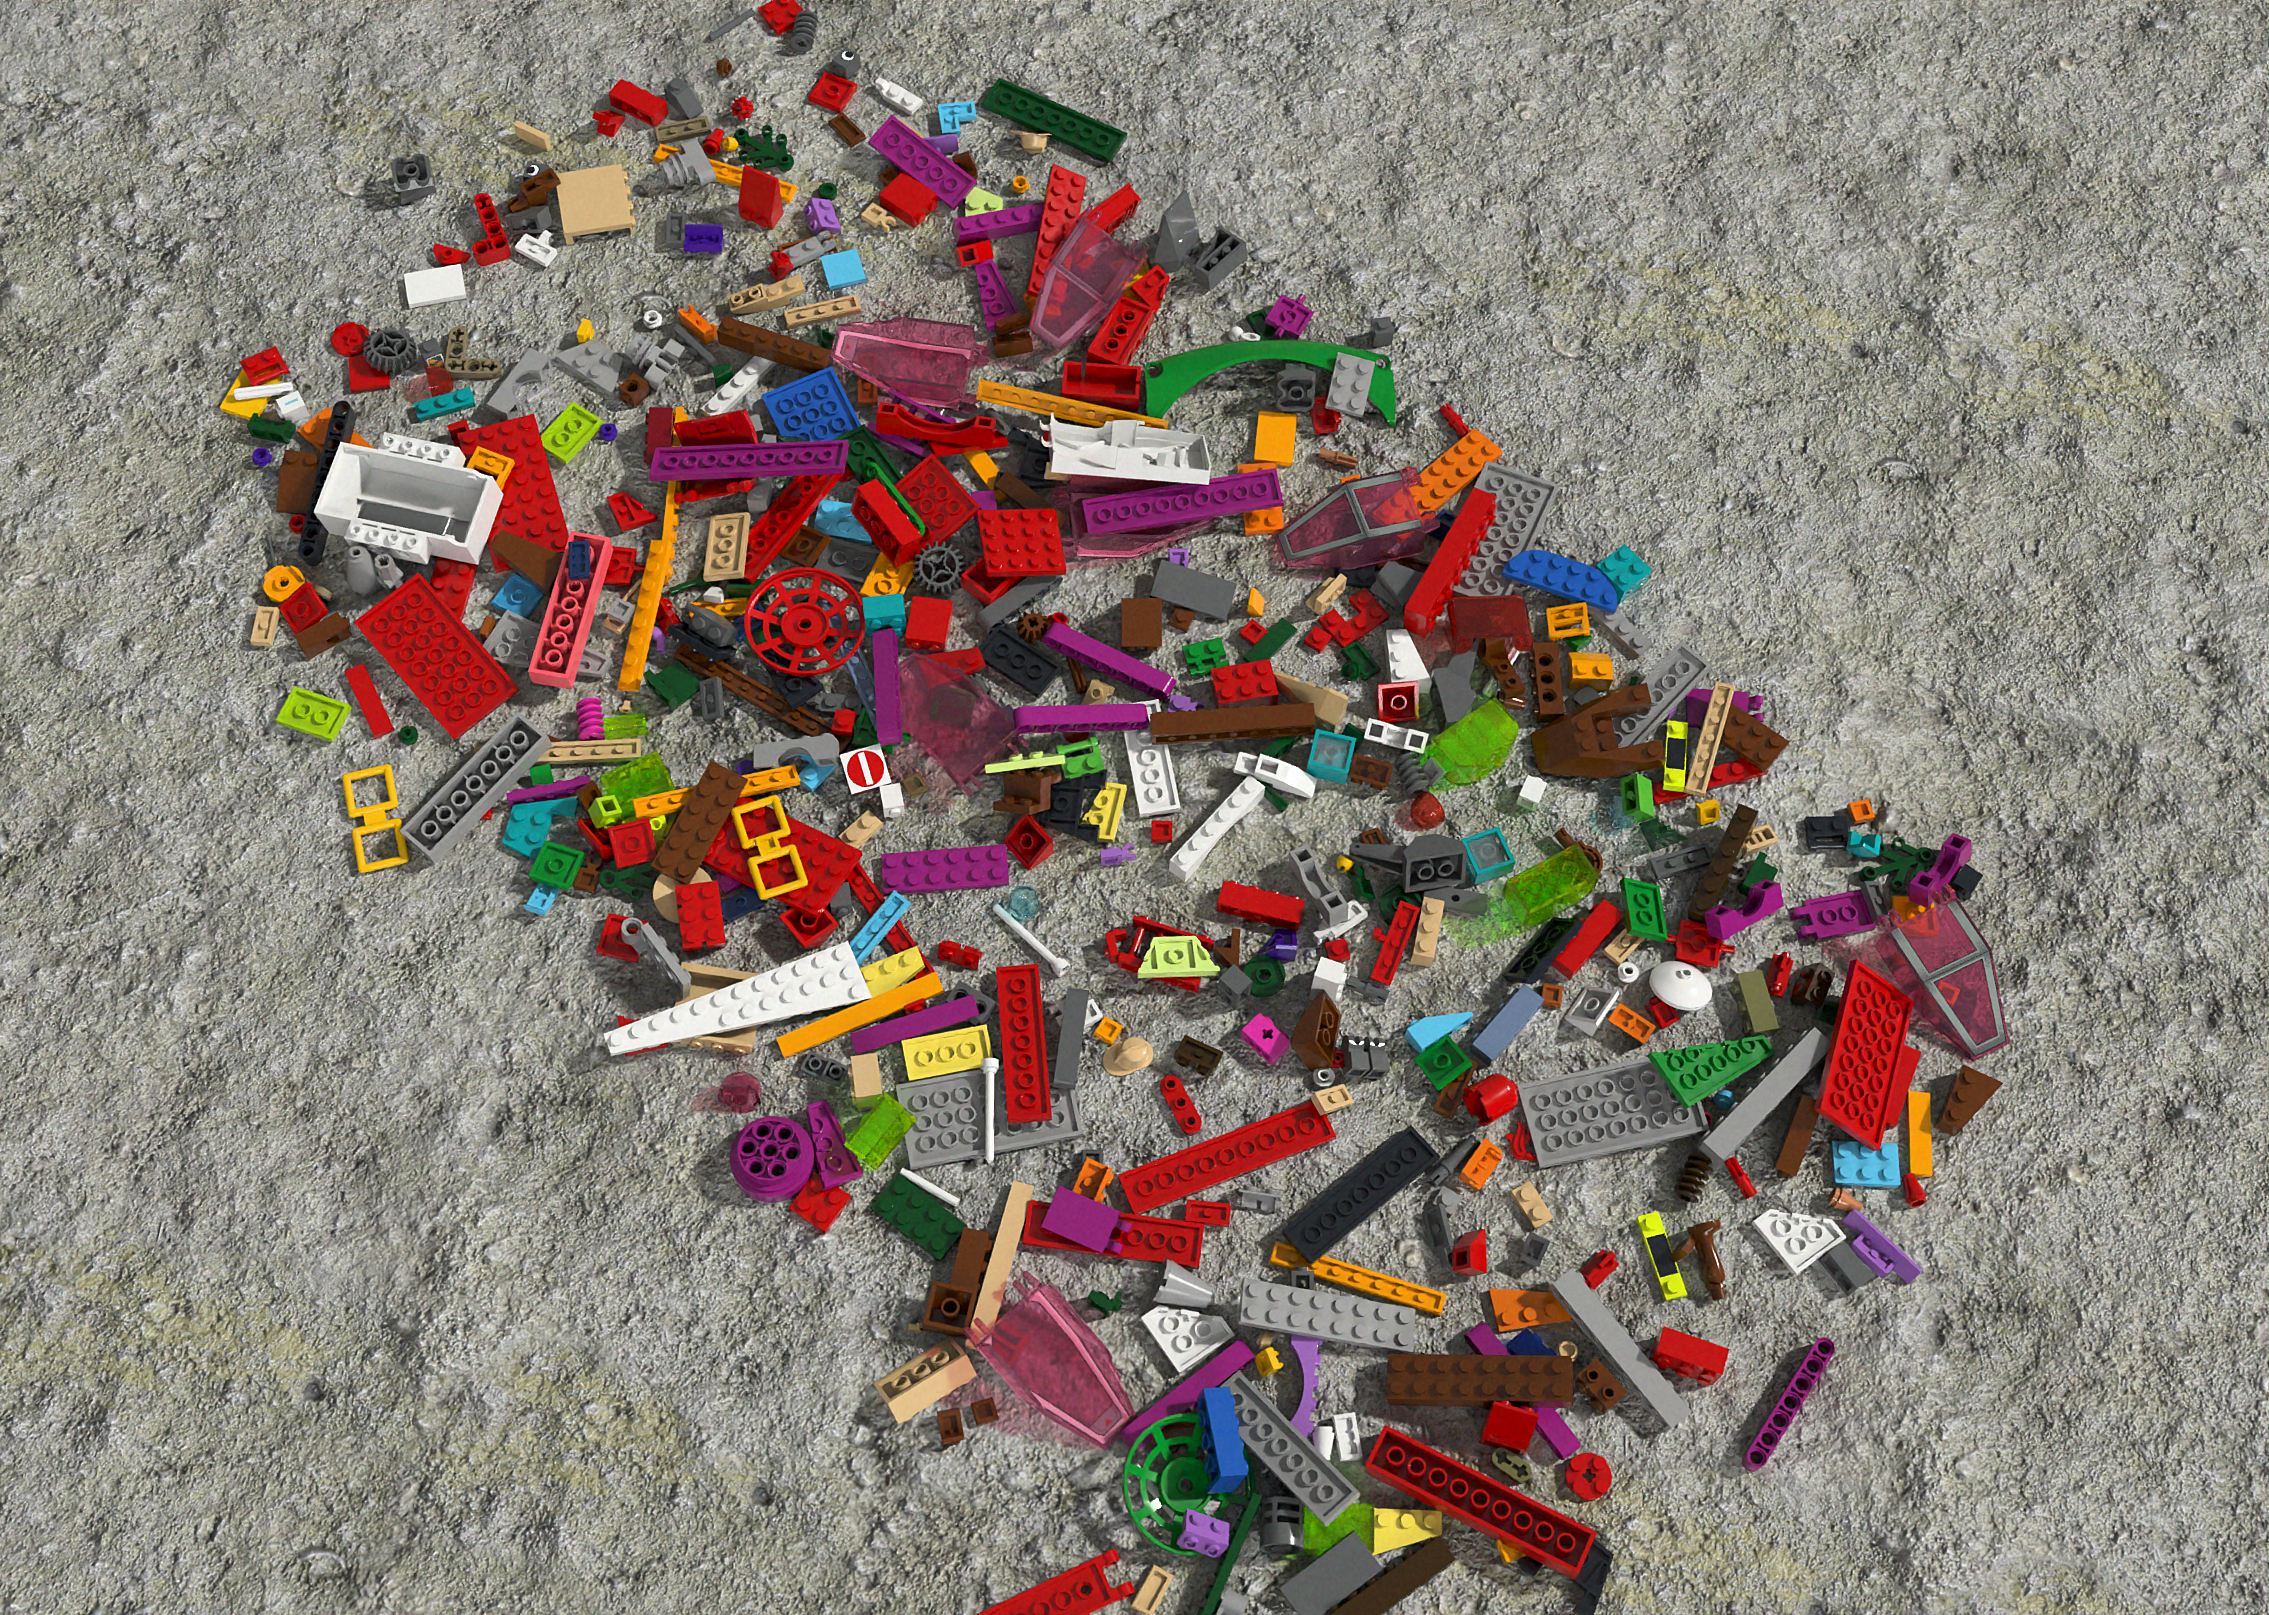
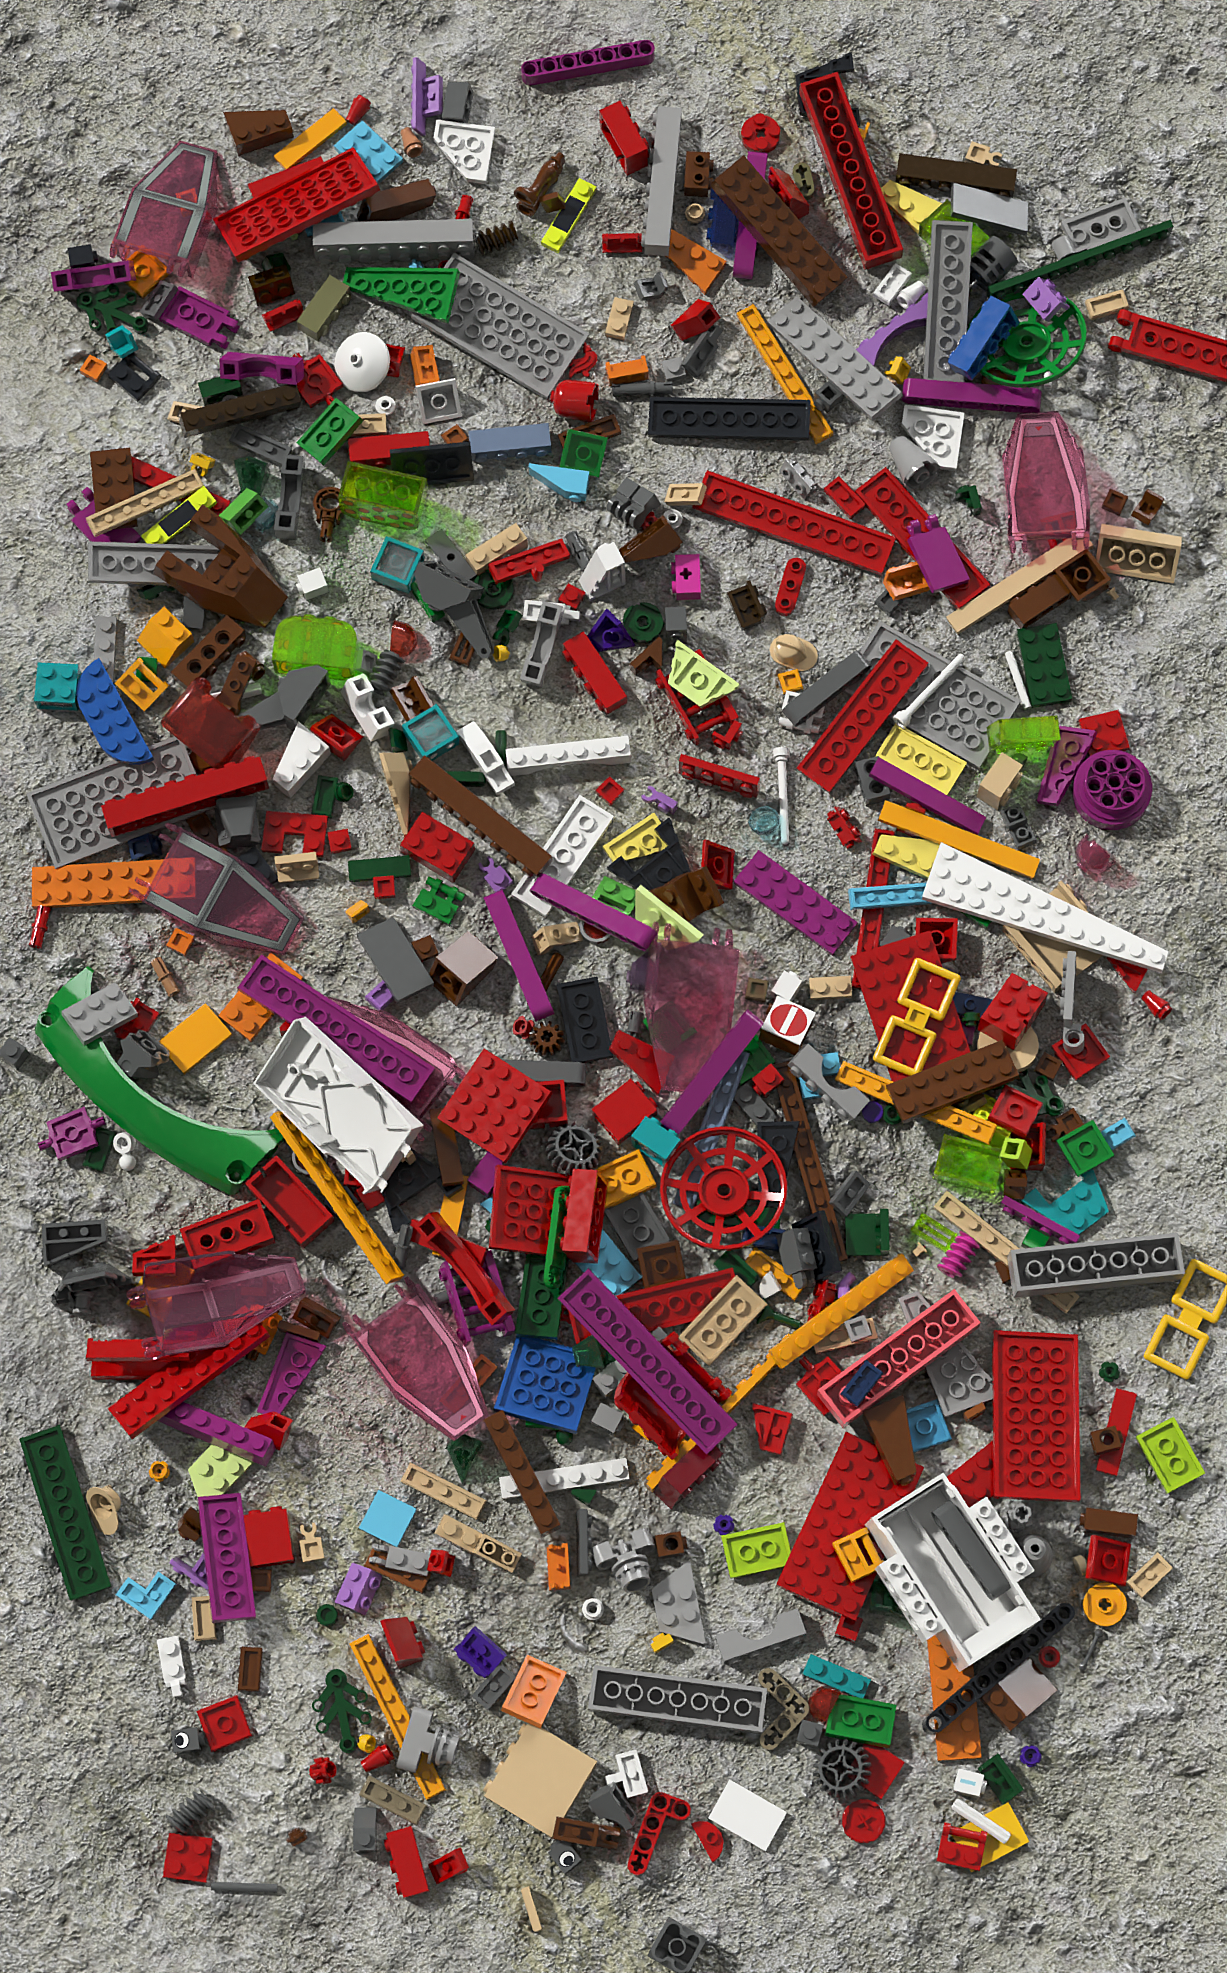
camera: 130 degrees left, 10 degrees up
none -> dark grey arch [274,454,305,540]
none -> orange plate [501,1655,567,1729]
none -> light grey brick [588,1665,767,1735]
none -> red plate [679,754,760,798]
none -> green plate [825,1693,897,1748]
none -> dark green plate [961,1012,980,1027]
none -> reddish brown plate [1034,1052,1063,1081]
none -> reddish brown brick [1089,1426,1124,1456]
none -> red cone [1141,990,1172,1020]

